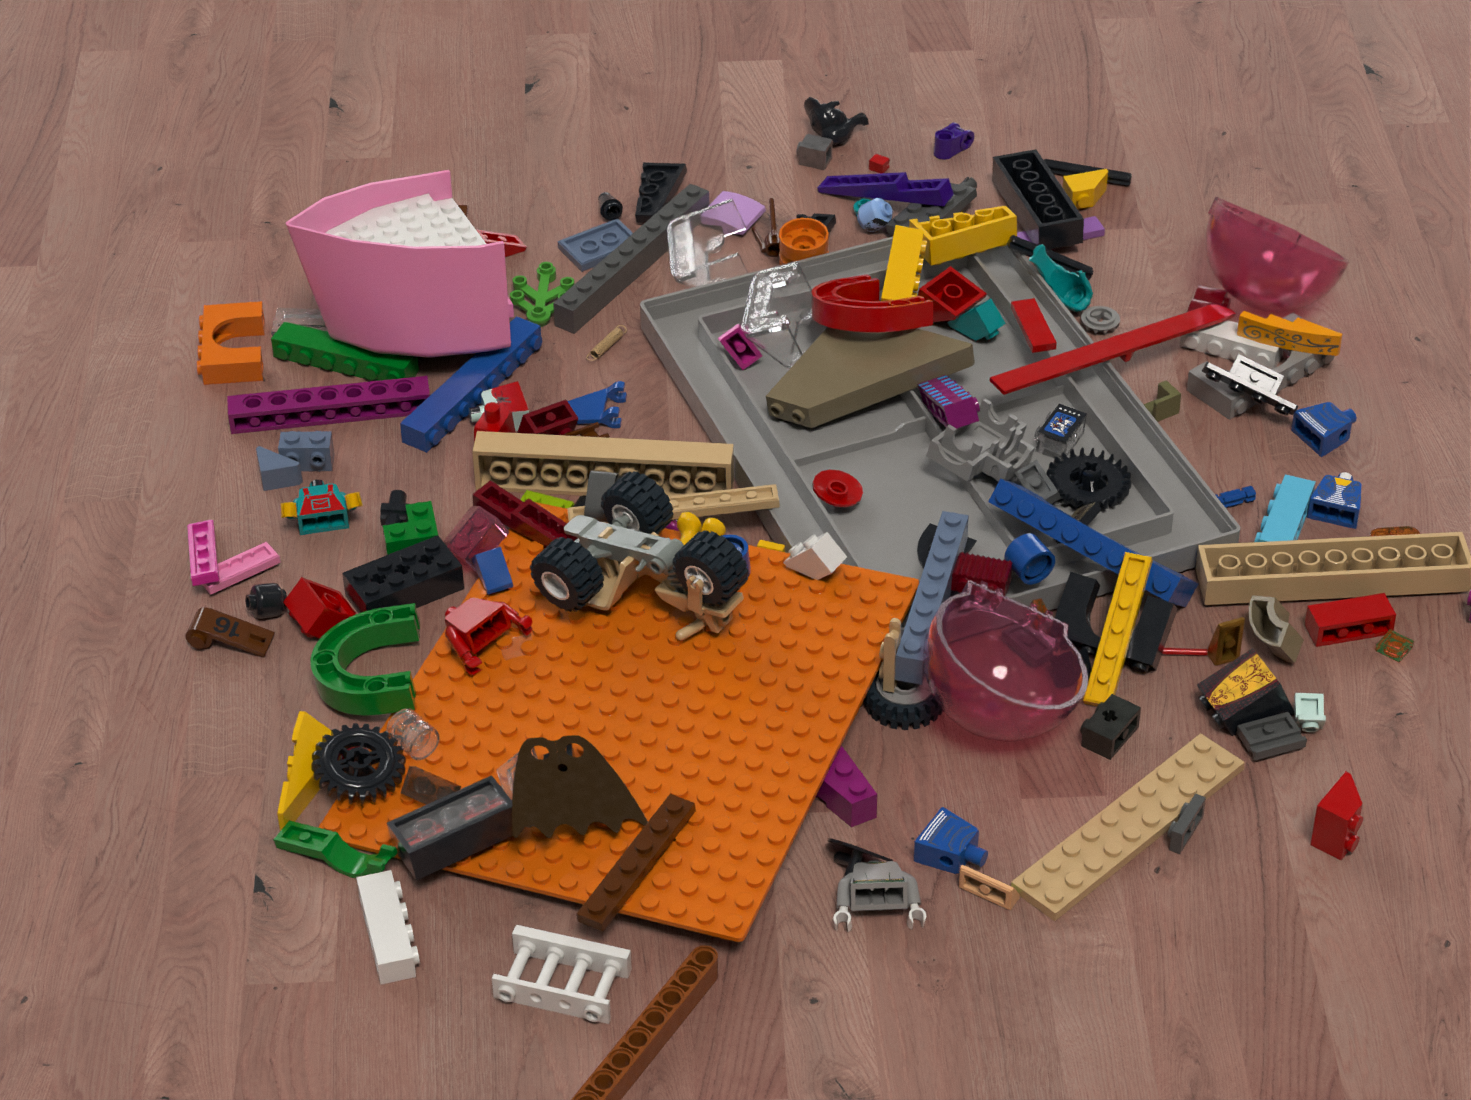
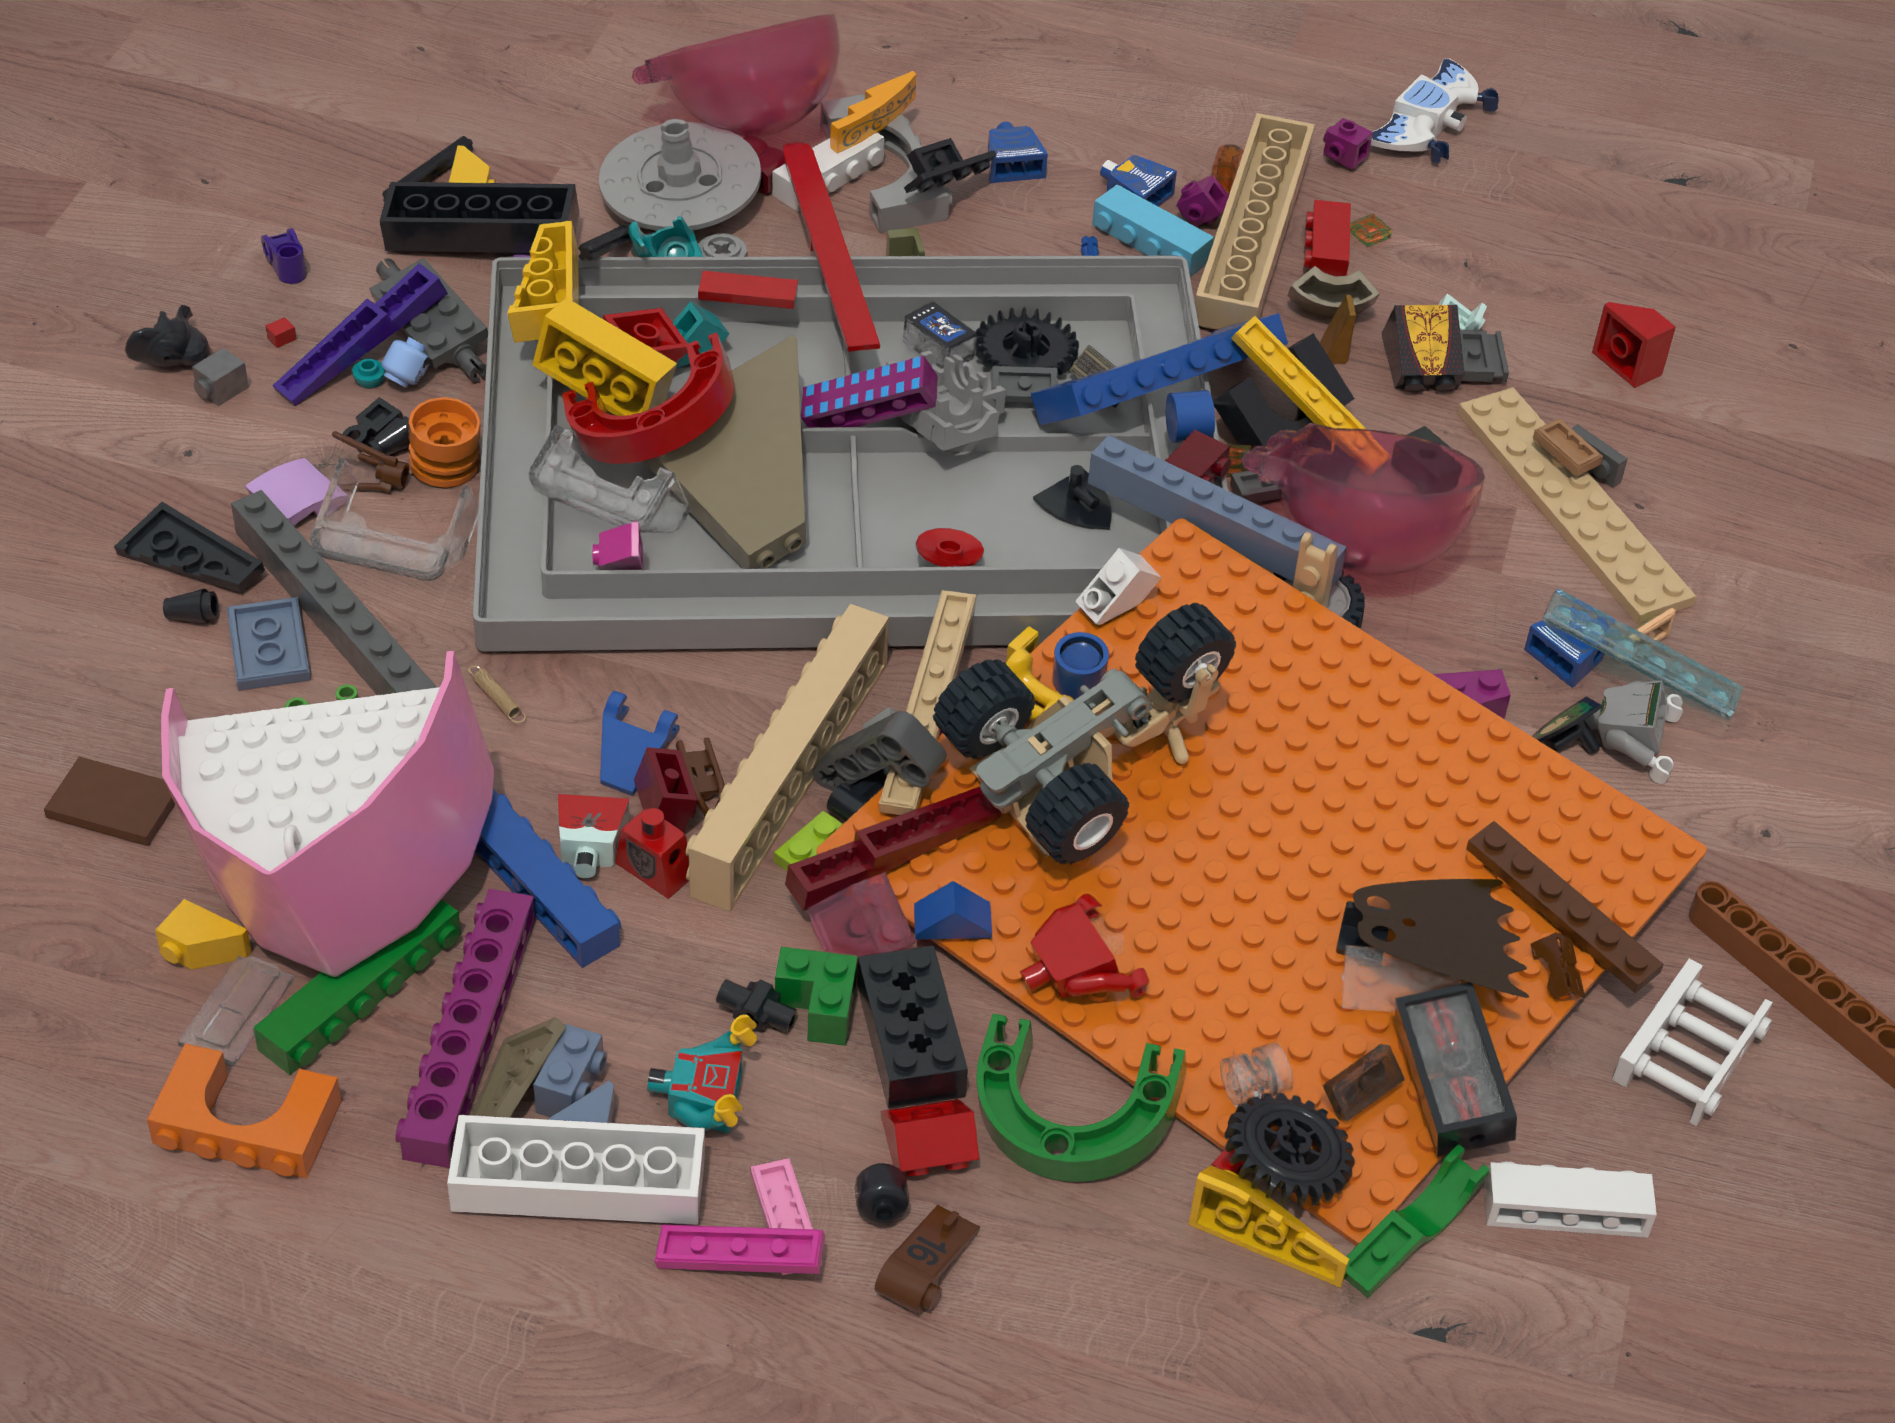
camera: 75 degrees left, 5 degrees up
none -> white brick [447,1115,705,1225]
none -> dark tan wing [471,1017,566,1118]
none -> light grey piece [599,119,761,231]
none -> magenta brick [1176,174,1229,227]
none -> reddish brown piece [1530,932,1586,998]
none -> medium nougat plate [1533,418,1603,477]
none -> clear light blue plate [1542,588,1744,719]

